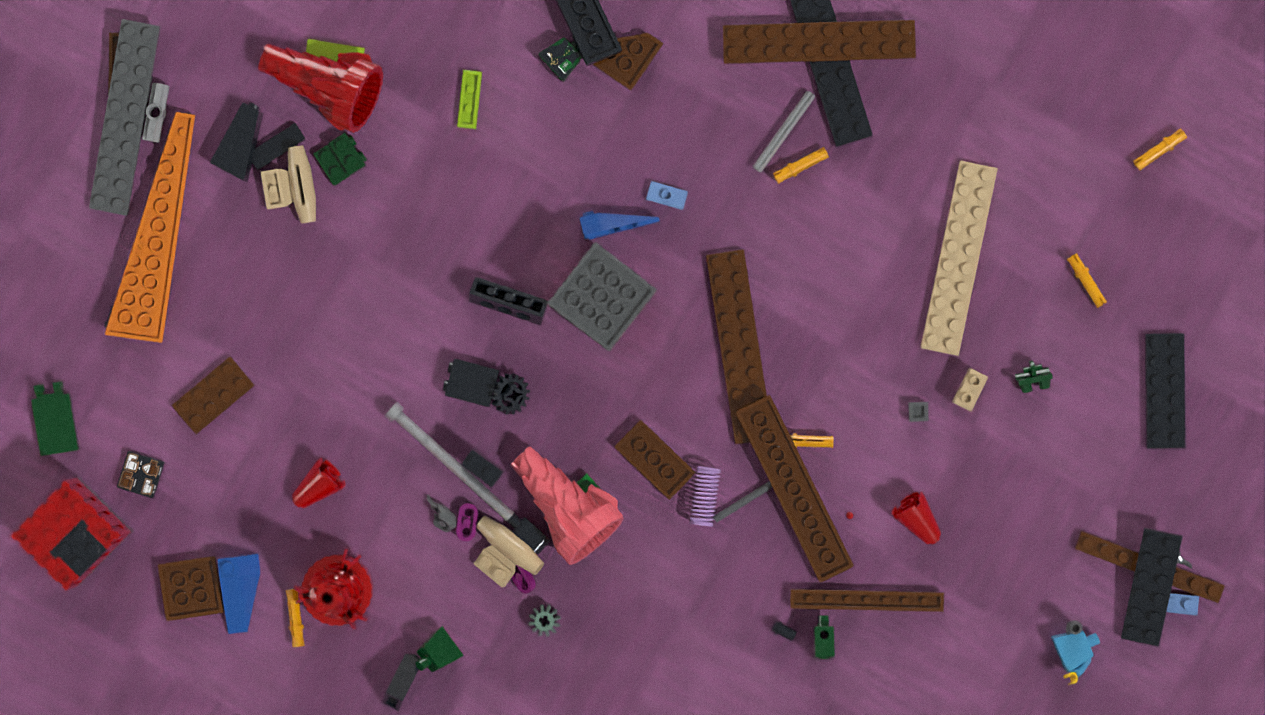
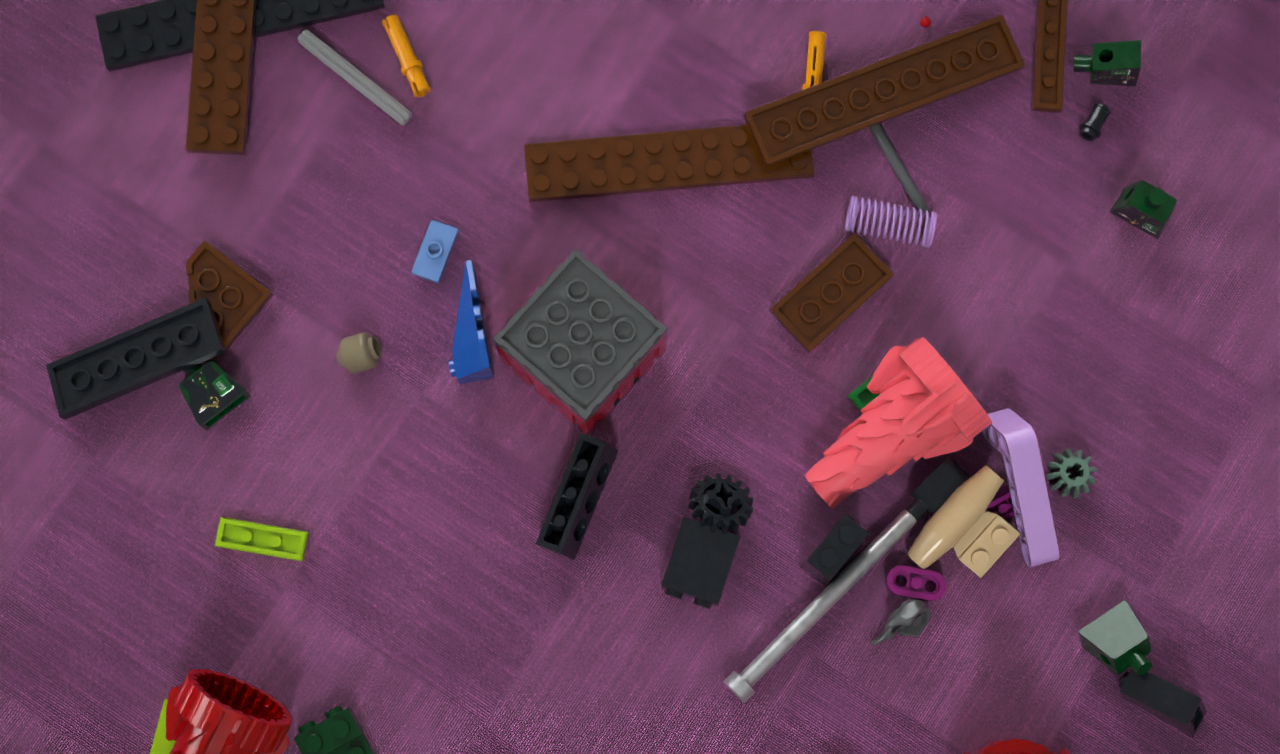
camera: 85 degrees left, 10 degrees down
none -> dark tan head [336,332,382,374]
none -> lavender beam [982,408,1060,568]
none -> dark green torso [1110,180,1177,239]

